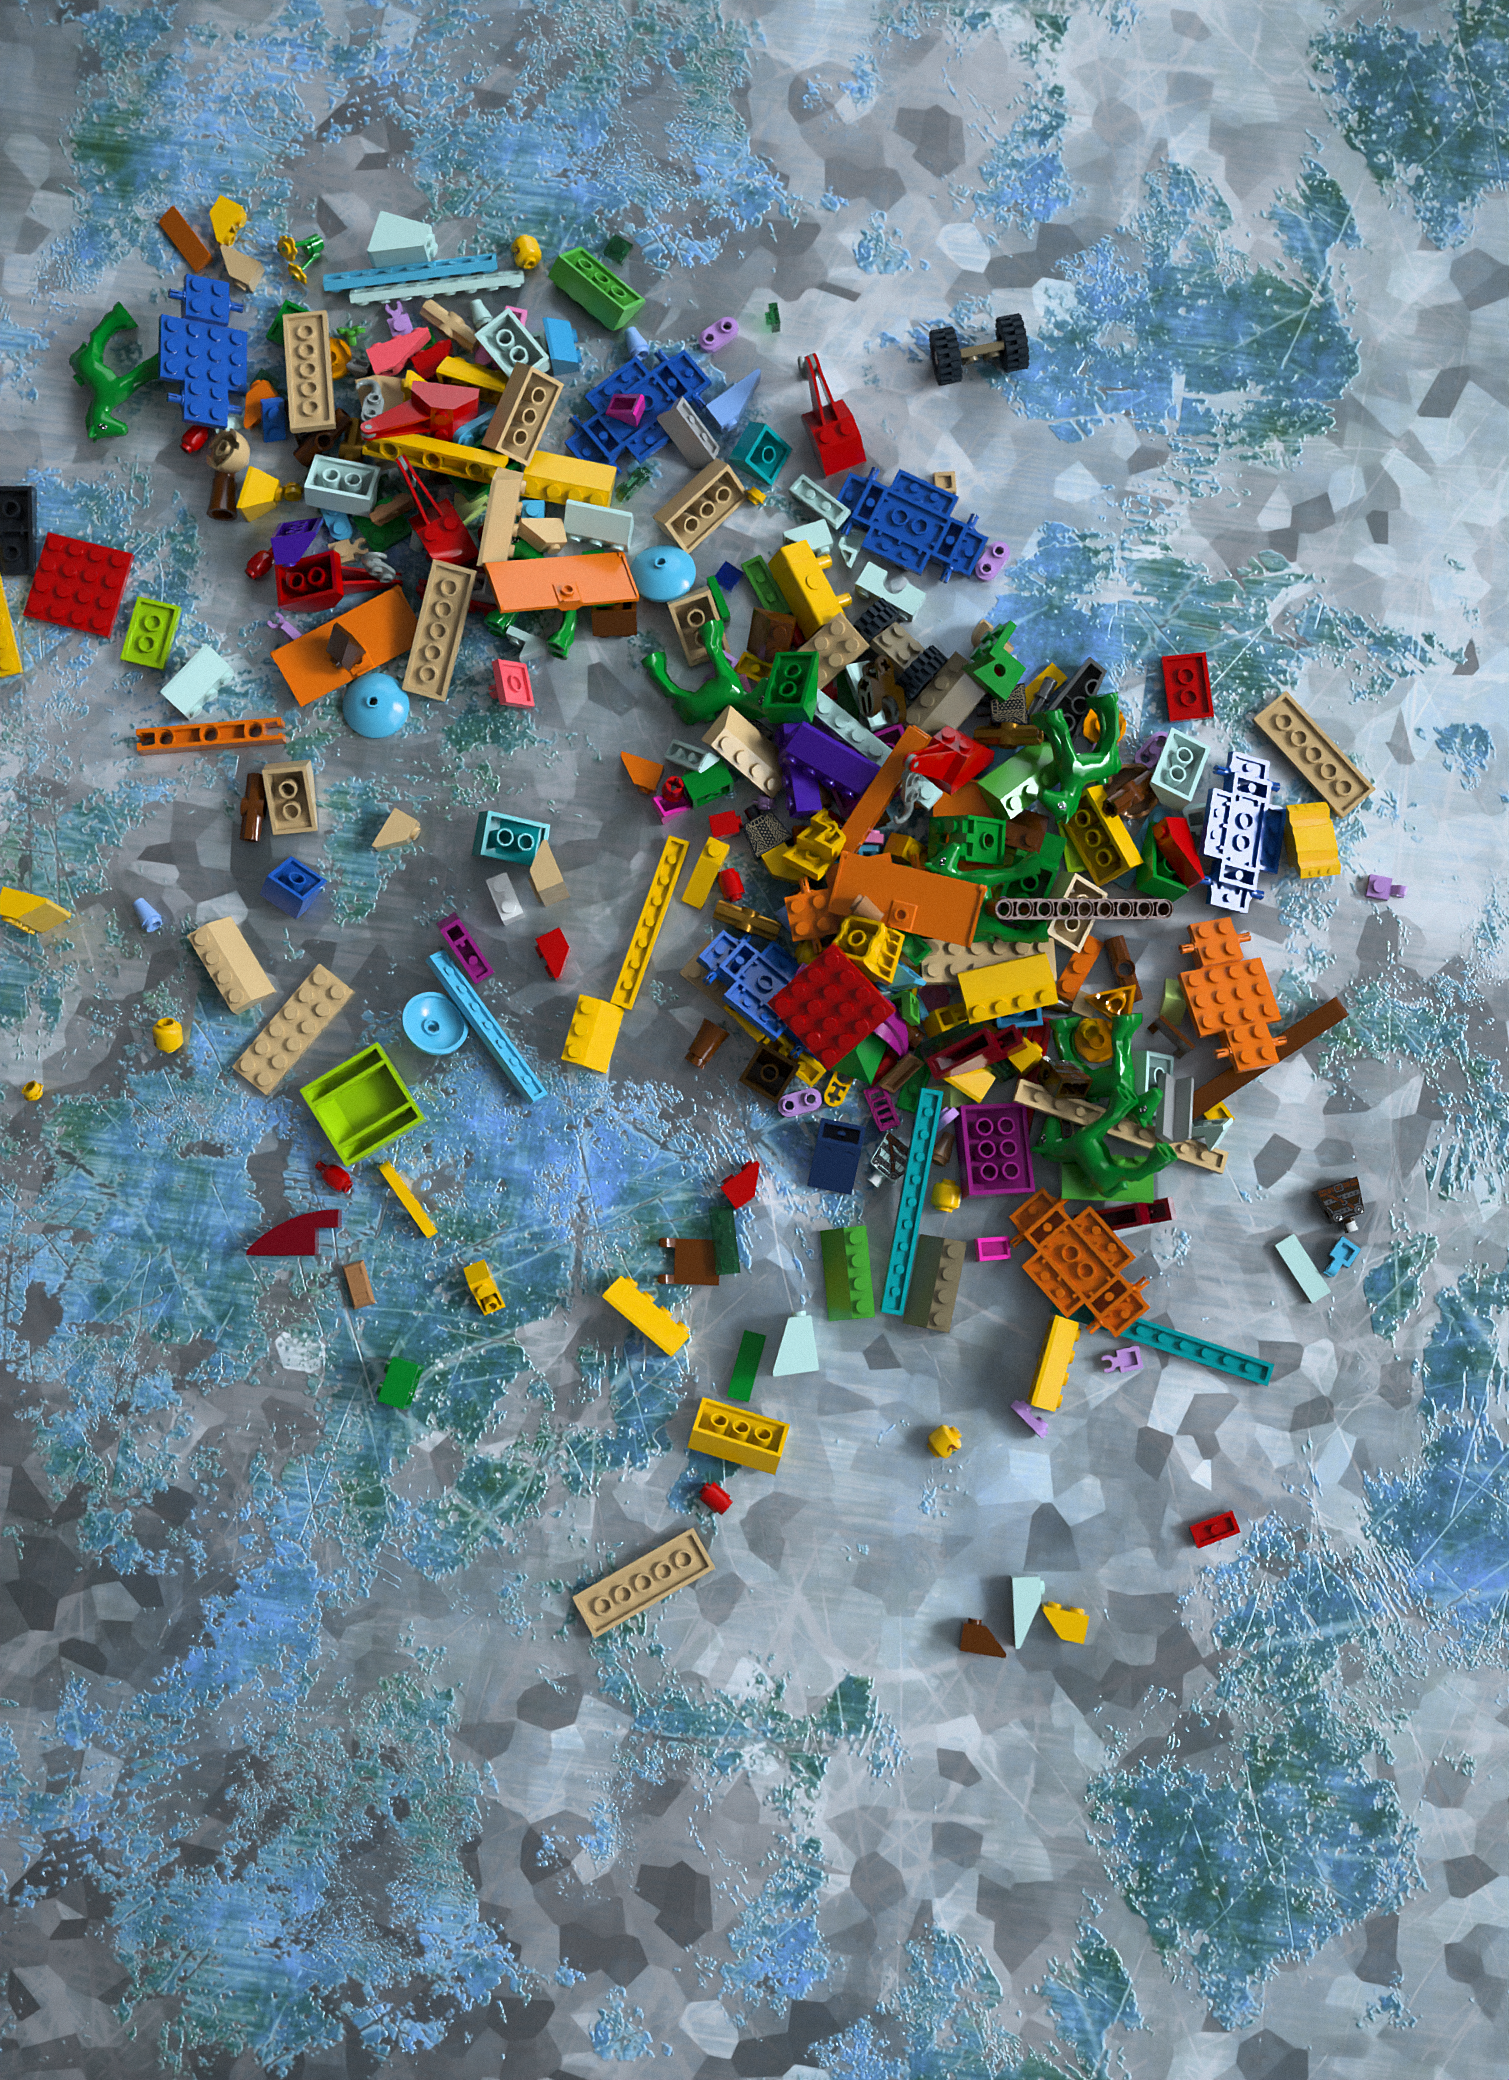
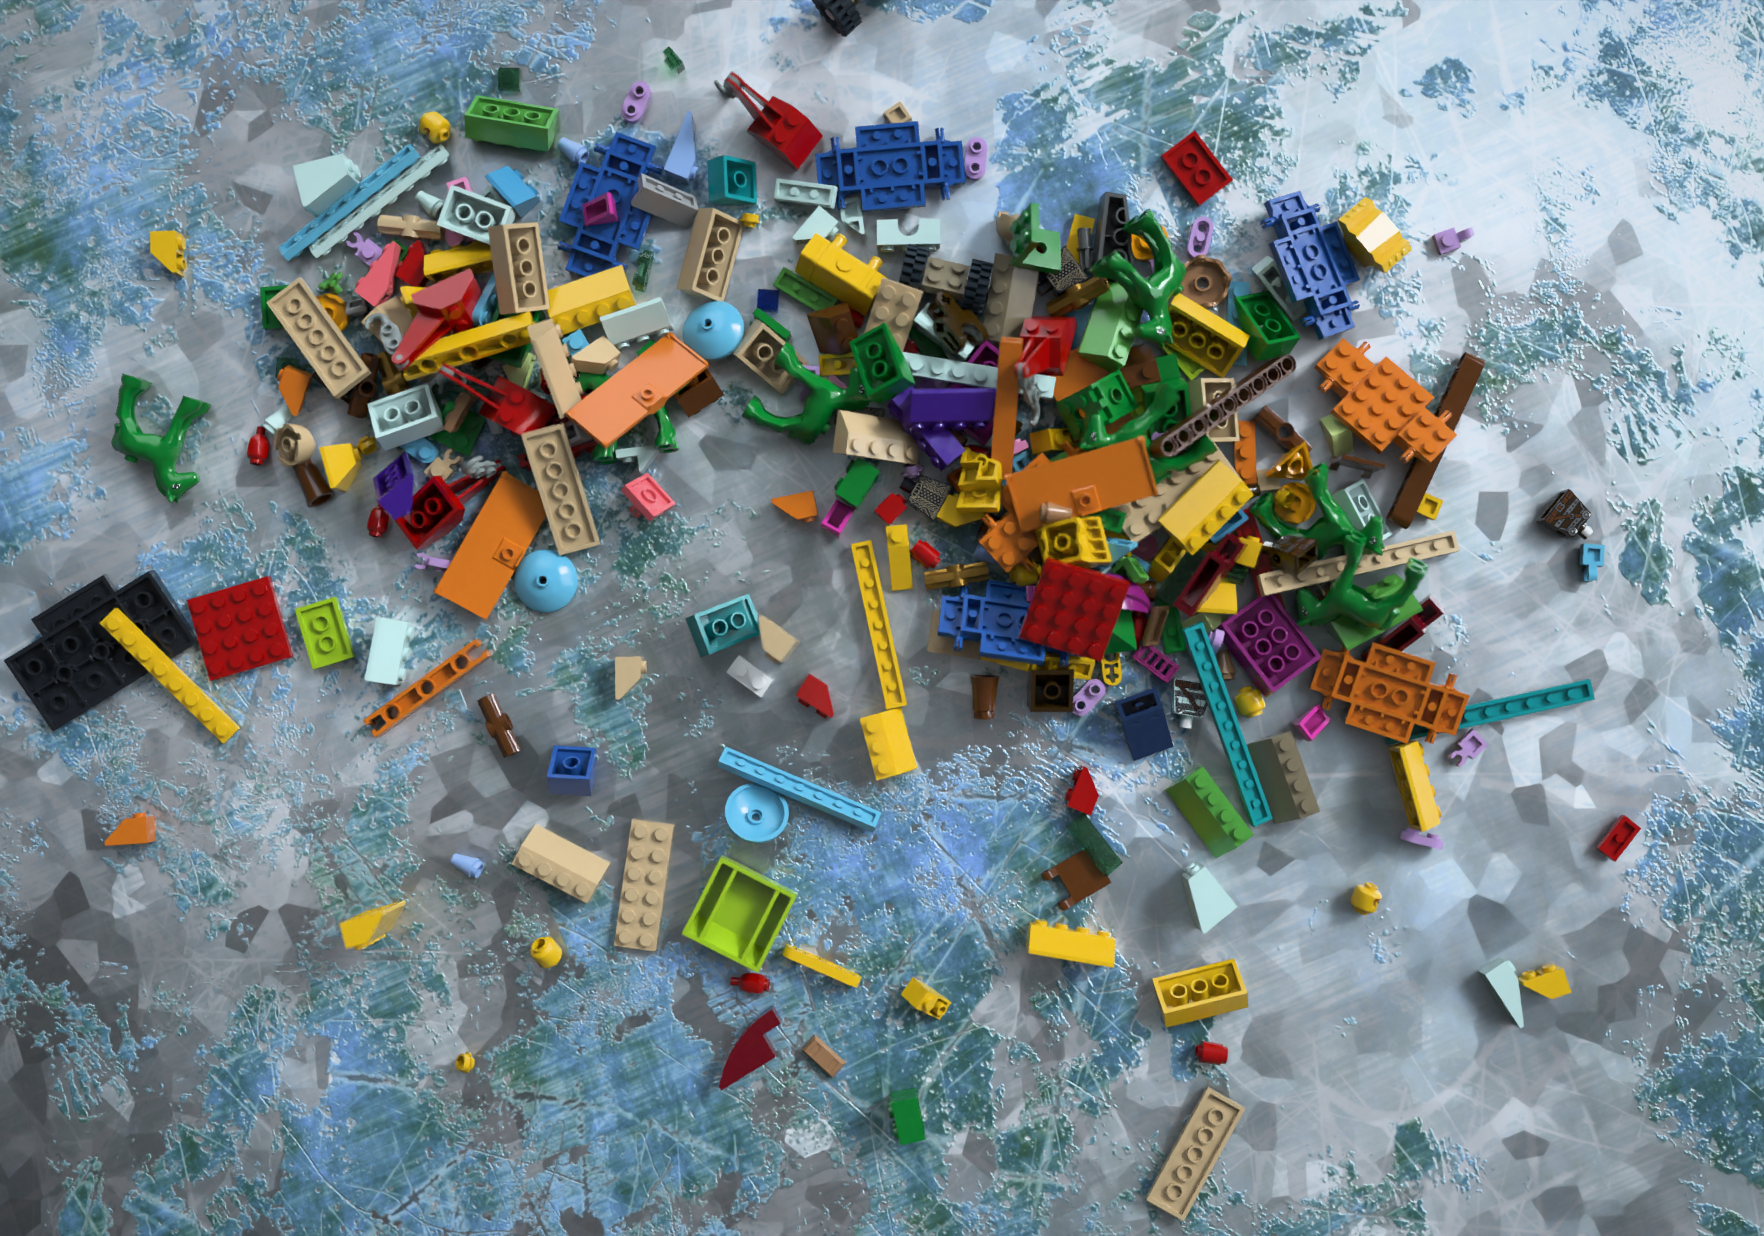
camera: 30 degrees left, 5 degrees up
blue piece [158,274,247,430] -> none
orange slope [159,205,214,273] -> none
tan slope [220,244,265,293] -> none
blue plate [260,397,286,443] -> none
tan slope [262,759,318,835] -> none
plant [277,234,324,285] -> none
reddish brown slope [326,622,366,672] -> none
magenta slope [436,912,494,984] -> none
red bush [661,776,684,802] -> none
light aqua slope [663,739,720,773] -> none
green tile [727,1330,766,1402] -> none
reddish brown slope [958,1617,1006,1658] -> none
reddish brown piece [1102,770,1153,818] -> none
light aqua slope [1149,728,1211,812] -> none
red slope [1152,817,1205,888] -> none
light grey panel [1155,1073,1194,1144] -> none
light aqua slope [1191,1118,1233,1152] -> none
tan plate [1252,691,1376,819] -> none
light aqua tile [1274,1234,1331,1304] -> none

